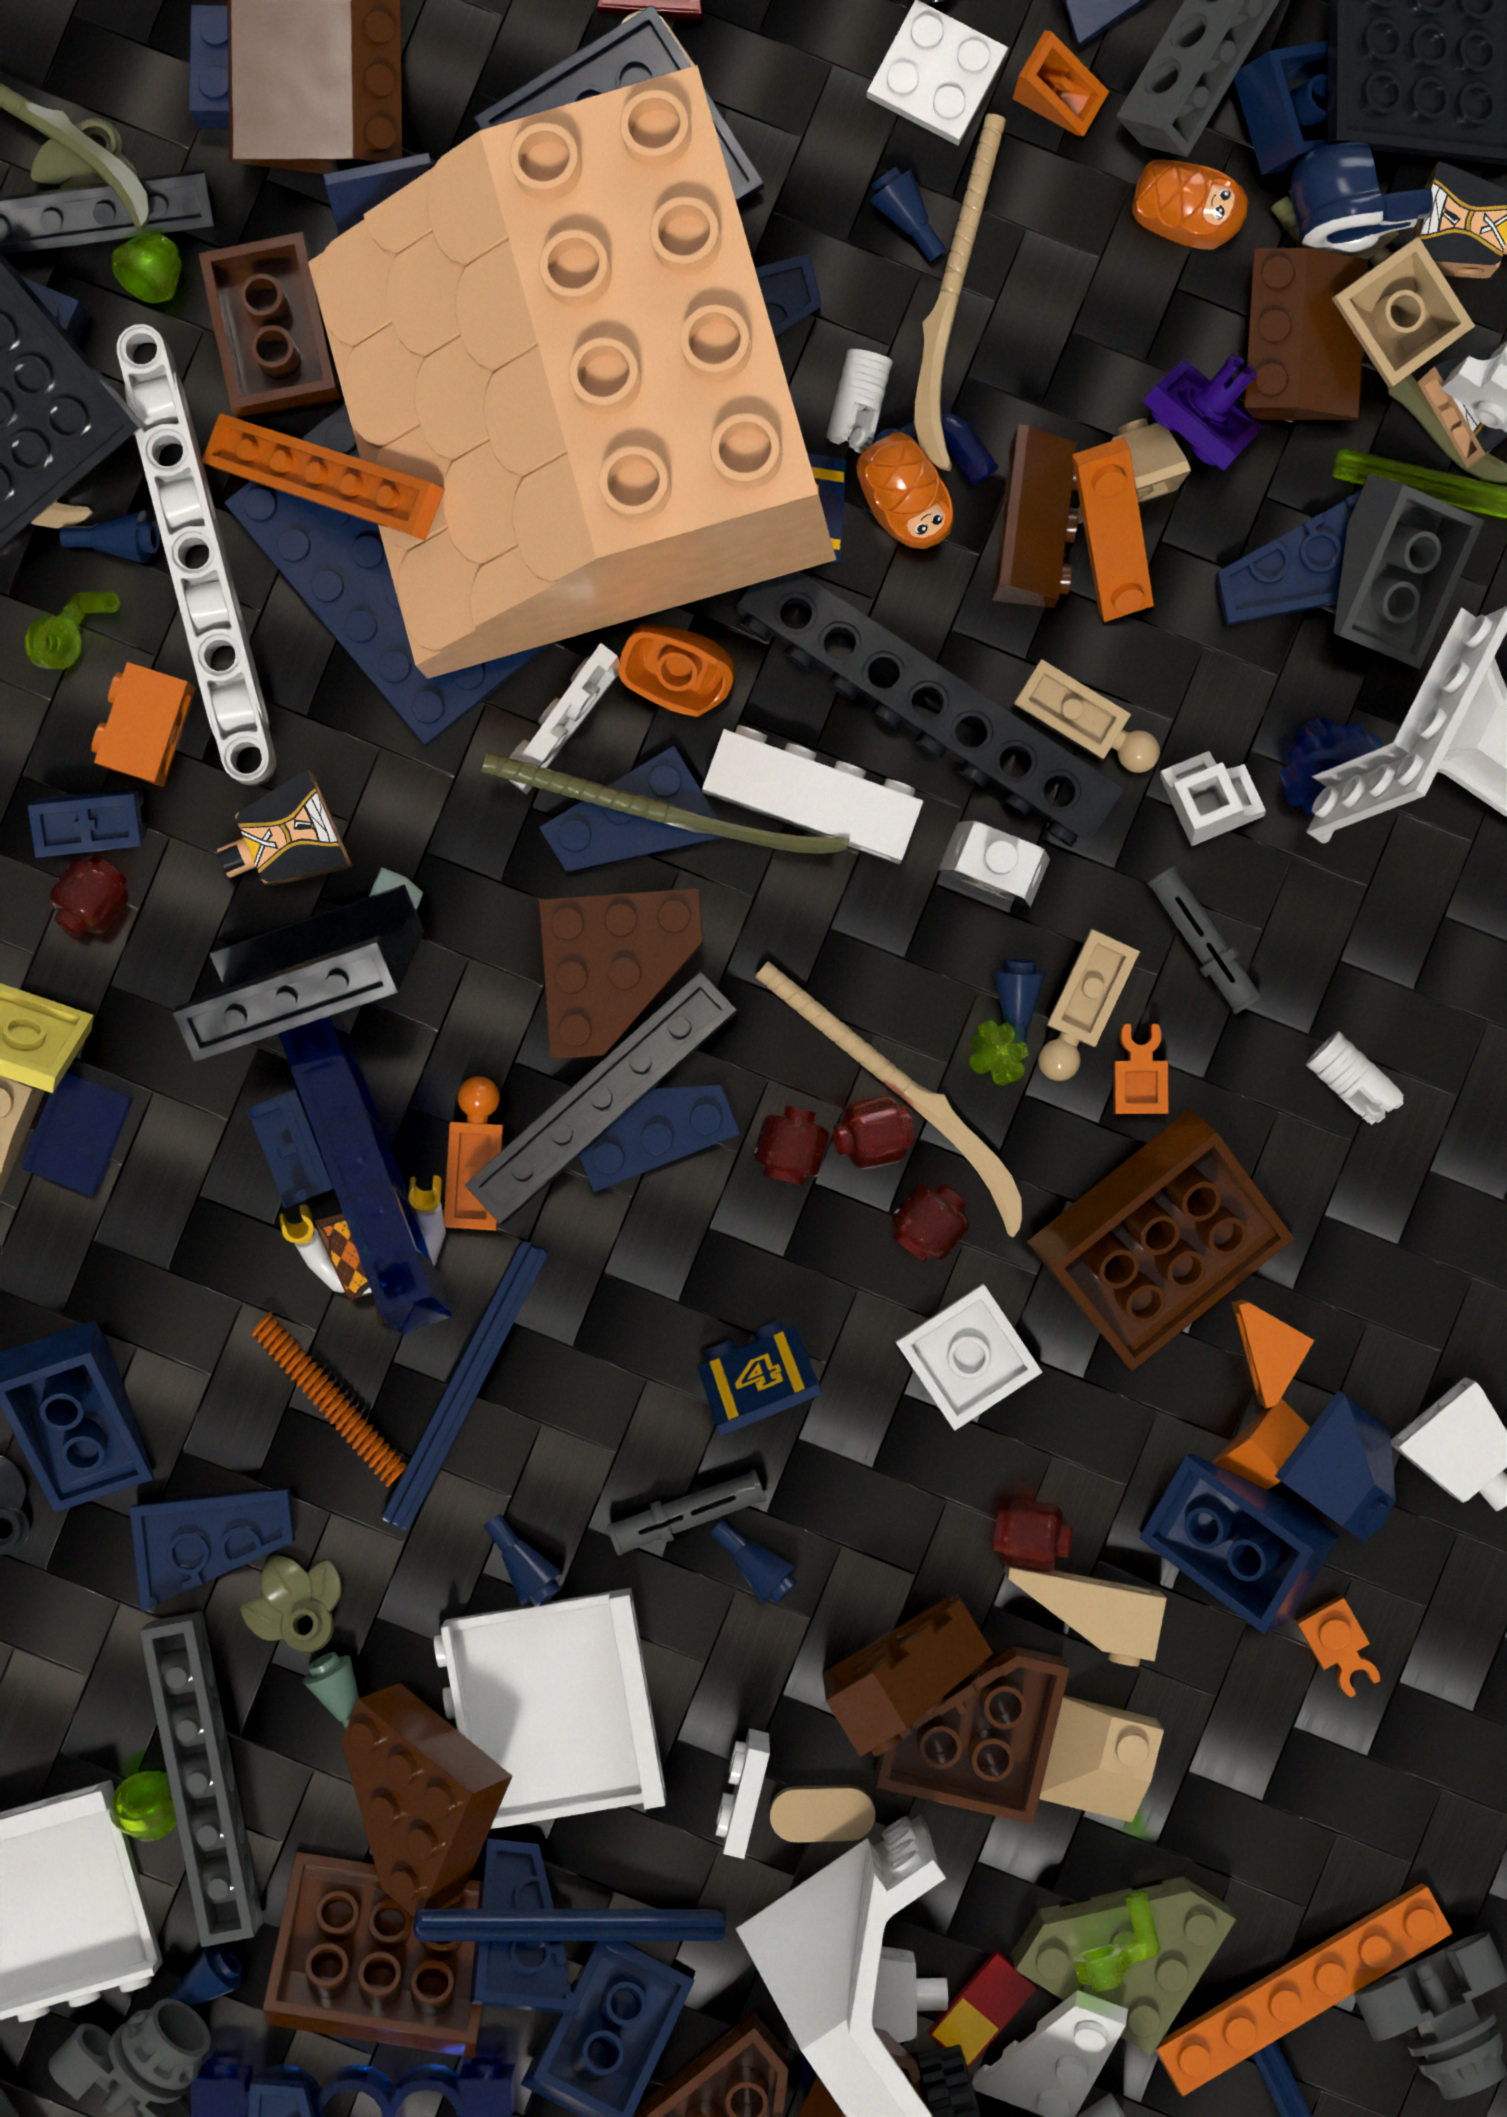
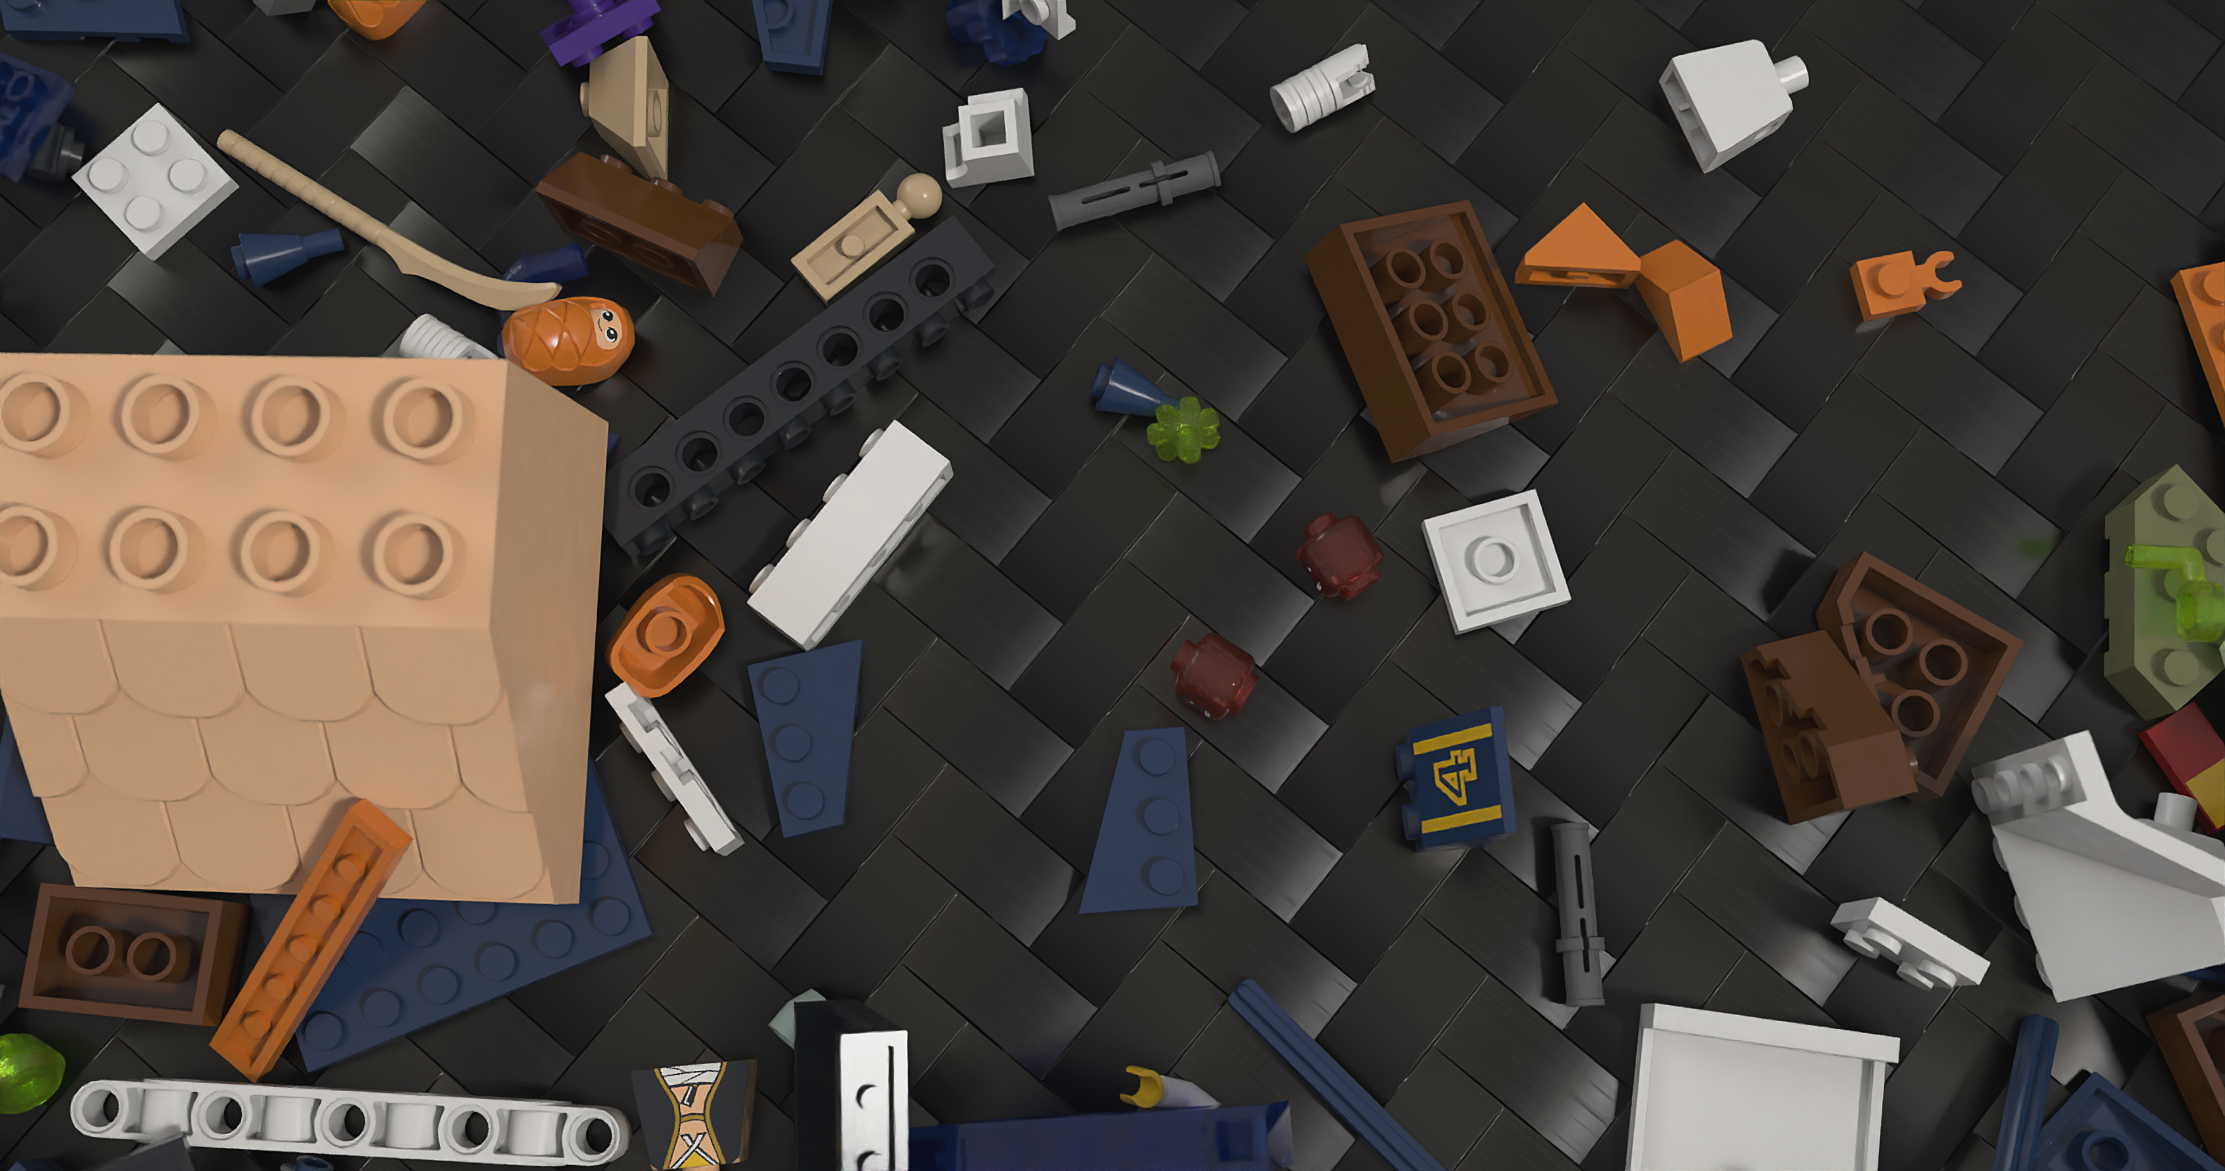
camera: 70 degrees left, 10 degrees down
orange plate [444,1076,504,1231] -> none
black plate [465,972,737,1226] -> none
olive piece [480,751,850,854] -> none
dark blue cone [483,1514,564,1607] -> none
reddish brown brick [539,888,703,1060] -> none
dark blue cone [710,1519,798,1605] -> none
tan piece [755,961,1022,1237] -> none
tan tile [770,1784,875,1842] -> none
clear red head [833,1096,914,1170] -> none
white torso [938,821,1050,908] -> none
clear red head [993,1499,1073,1573] -> none
tan slope [1004,1561,1167,1666] -> none
orange slope [1013,30,1109,137] -> none
tan plate [1038,929,1140,1081] -> none
tan slope [1039,1695,1164,1822] -> none
orange plate [1072,437,1154,622] -> none
orange plate [1113,1024,1168,1114] -> none
dark blue slope [1139,1453,1340,1634] -> none
dark blue slope [1275,1390,1396,1543] -> none

